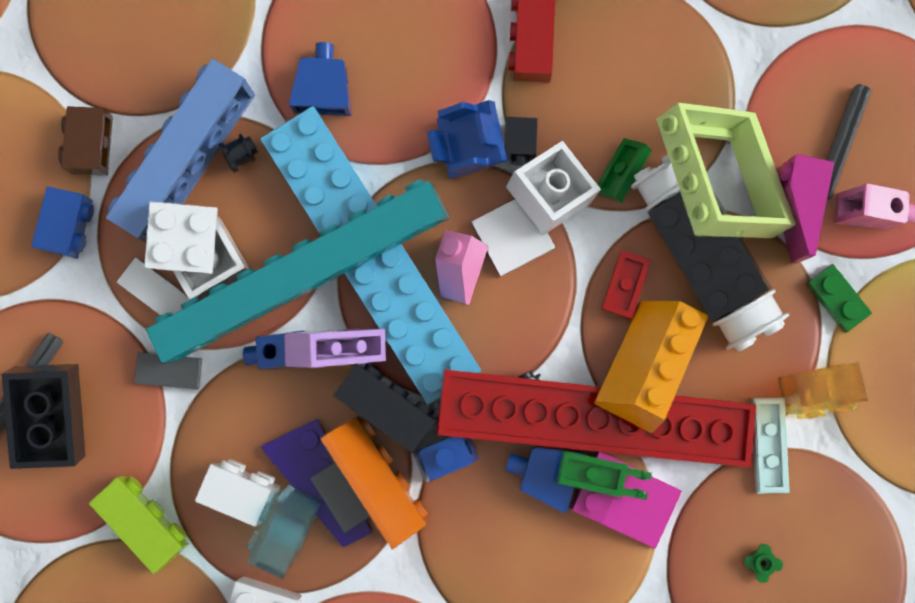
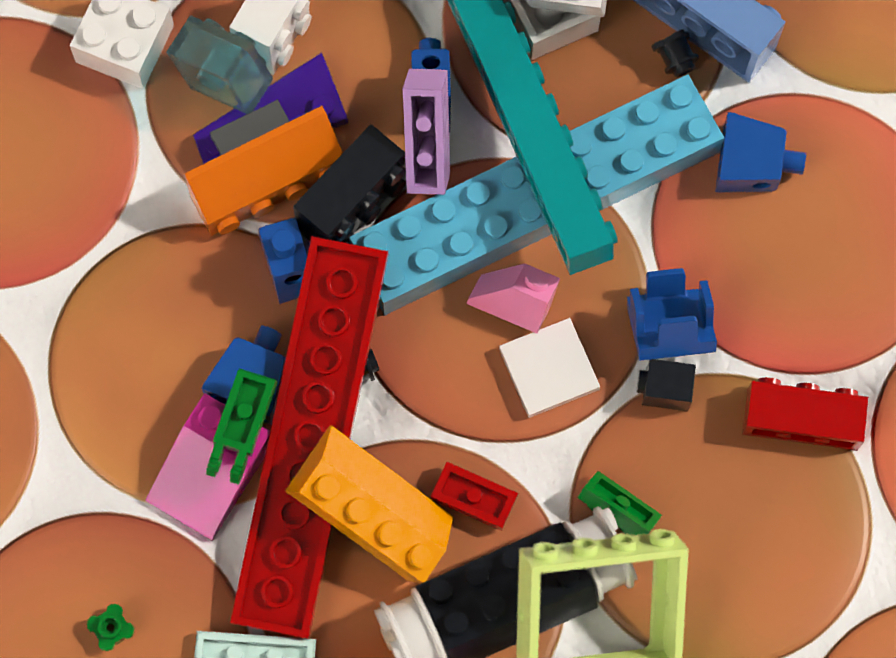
camera: 90 degrees right, 10 degrees down
white brick [506,141,601,235] -> none

